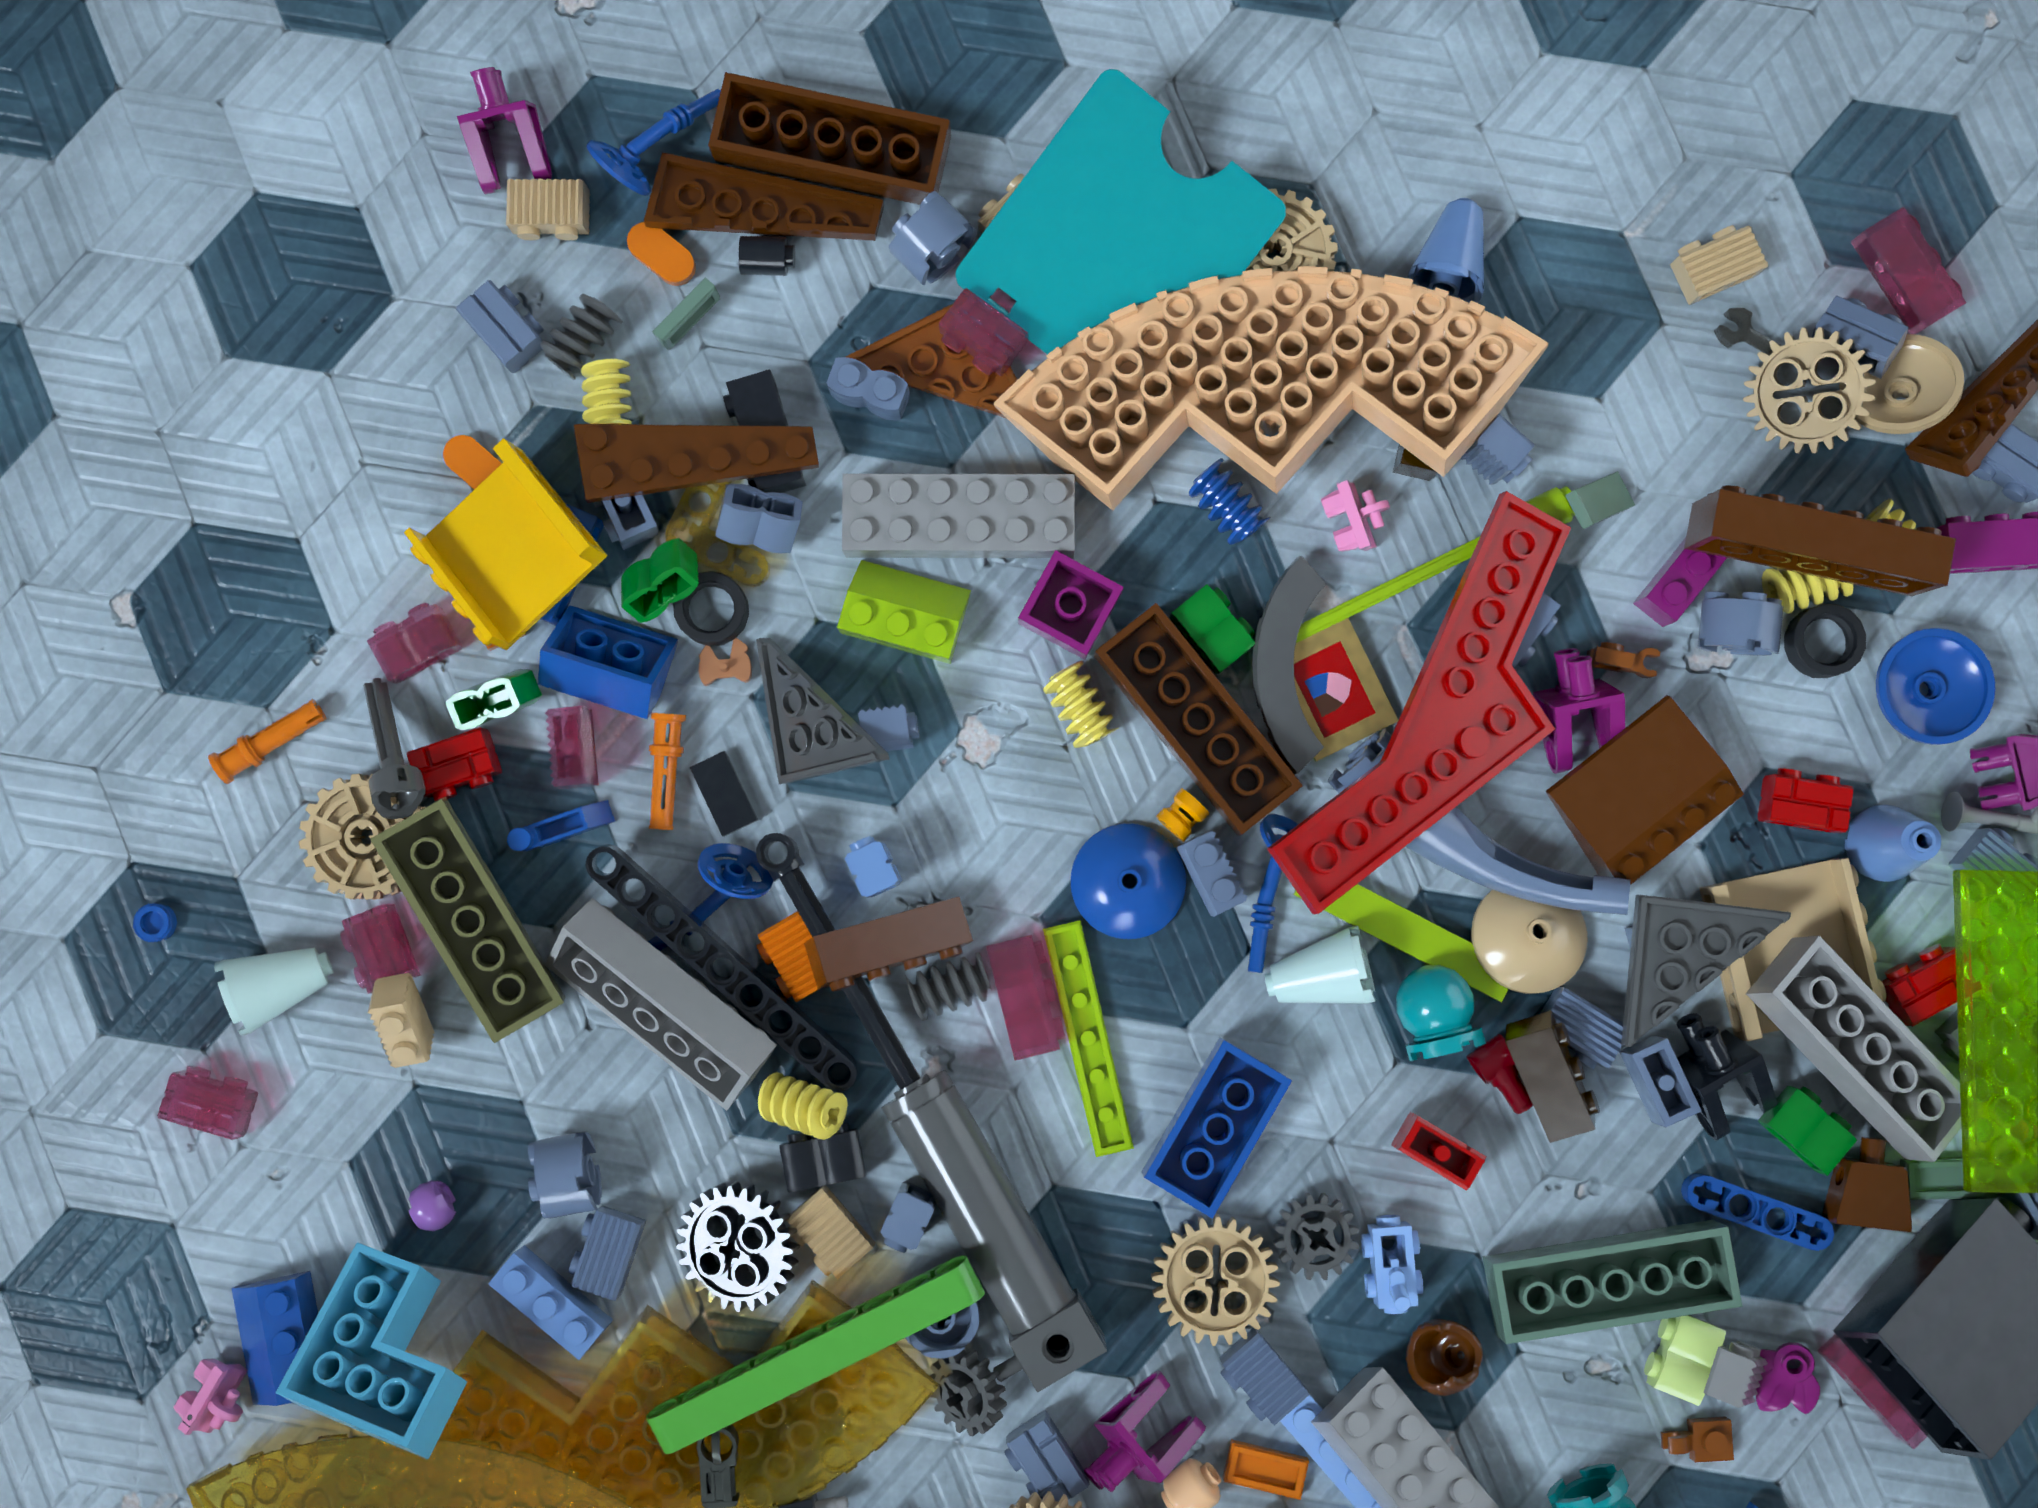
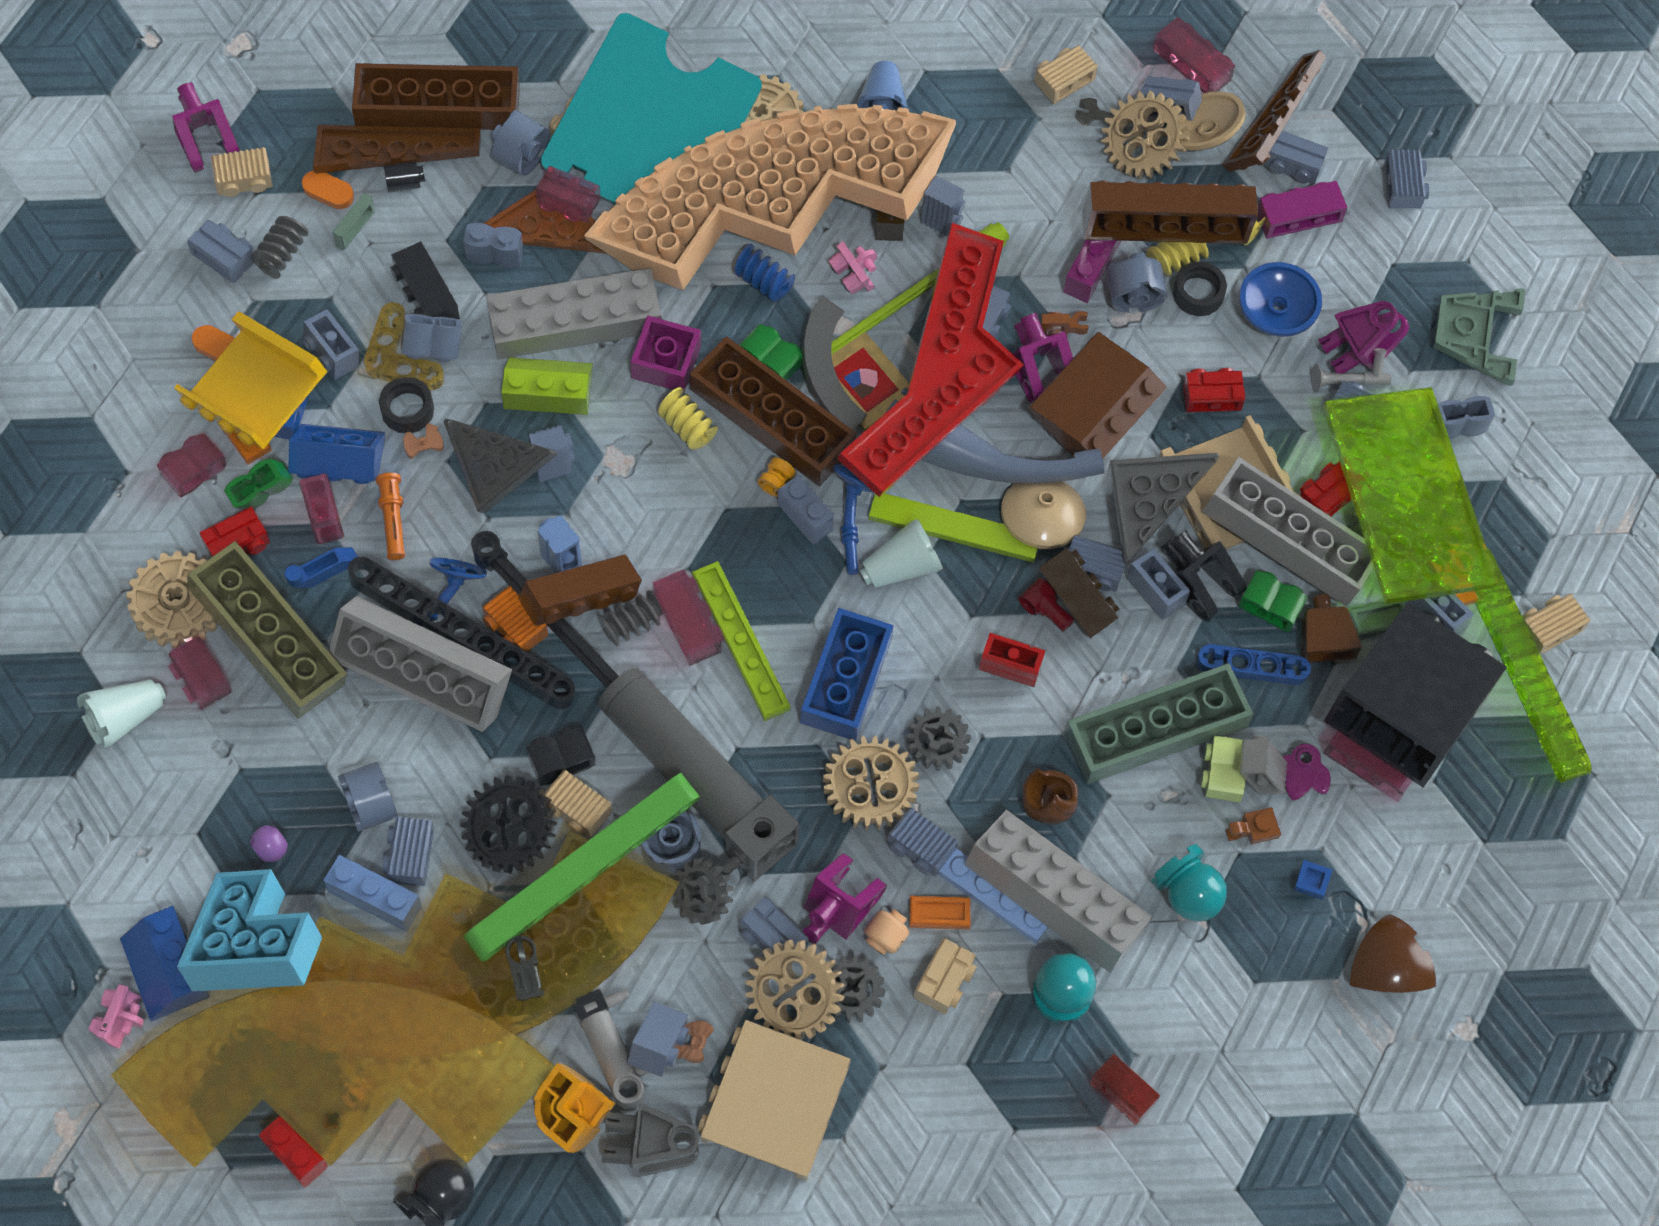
camera: 20 degrees left, 20 degrees down
blue tile [133,903,177,942] -> none
clear pink brick [157,1066,258,1140] -> none
orange pin [208,699,327,784] -> none
dark grey piece [363,678,425,819] -> none
tan brick [368,973,435,1068] -> none
reddish brown wing [574,424,819,503] -> none
light yellow piece [581,359,632,424] -> none
blue dish [586,89,721,196] -> none
green brick [621,538,699,623] -> none
black tile [689,751,758,837] -> none
light yellow piece [758,1072,848,1140] -> none
sand blue brick [880,1182,936,1253] -> none
blue dish [1071,824,1186,939] -> none
light blue brick [1361,1215,1423,1314] -> none
teal tile [1396,965,1486,1061] -> none
sand green tile [1566,471,1635,529] -> none
medium blue cone [1845,805,1941,882] -> none

